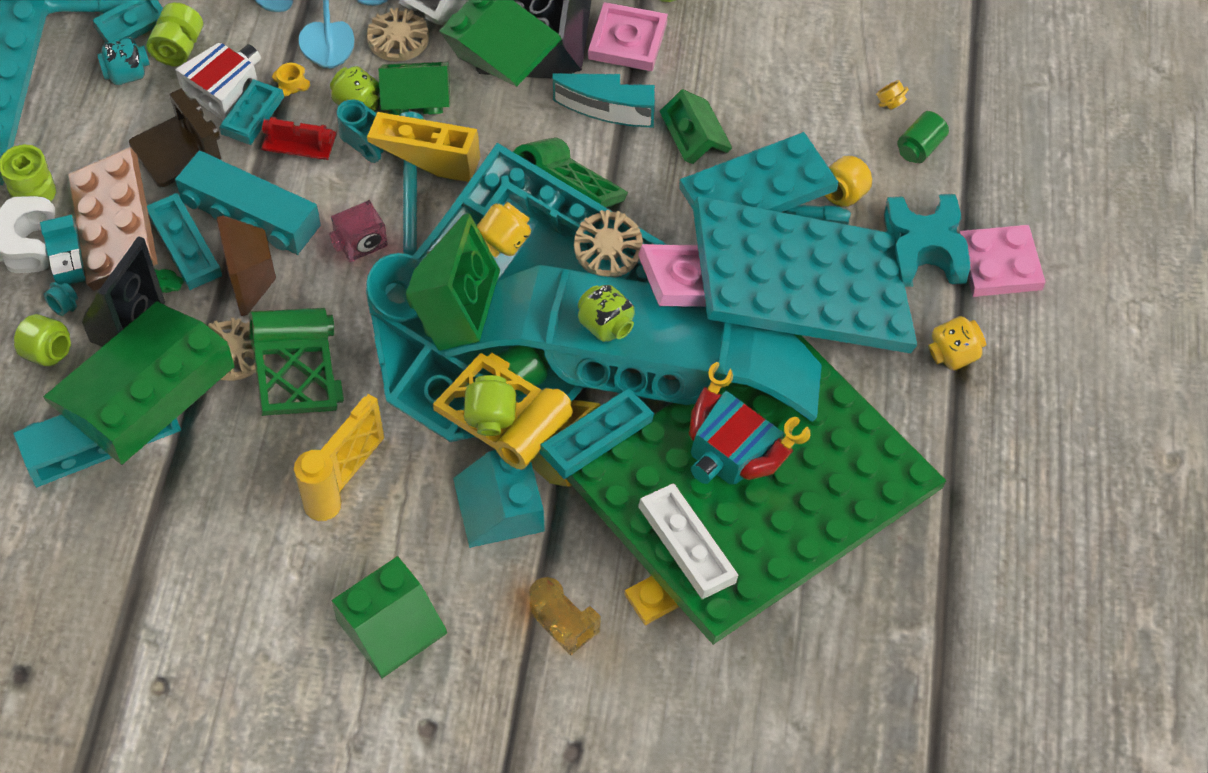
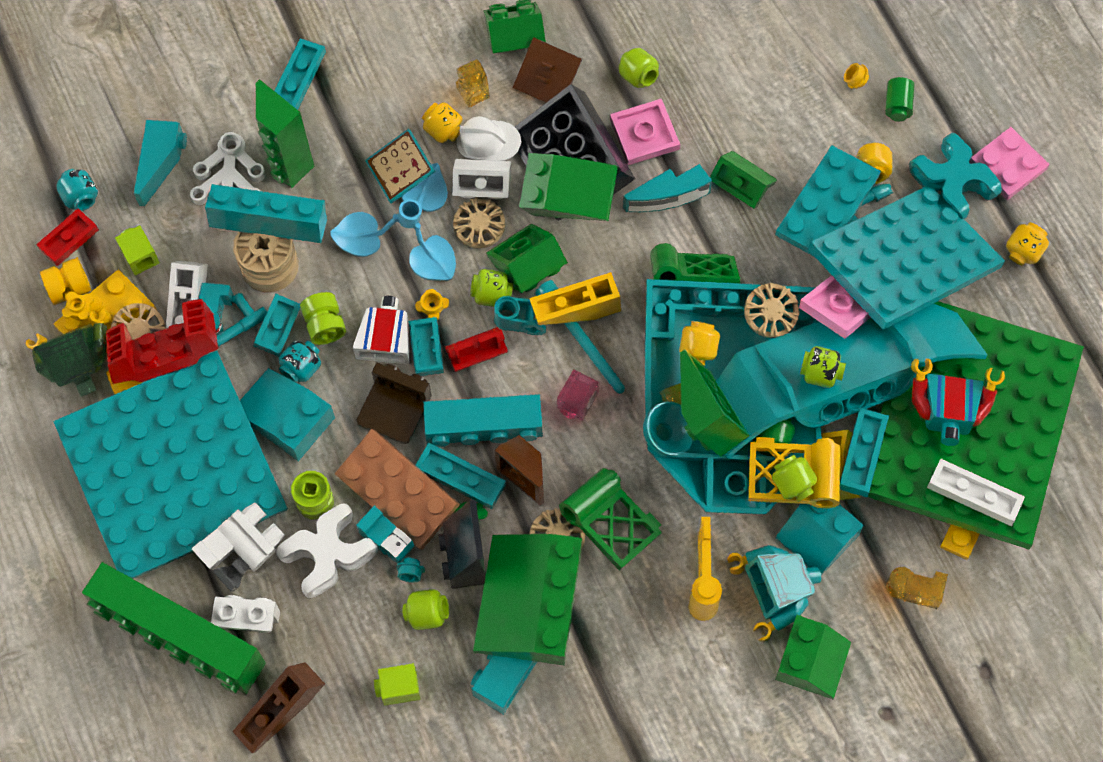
camera: 30 degrees left, 10 degrees up
none -> teal slope [240,368,335,462]
none -> teal torso [727,545,822,642]

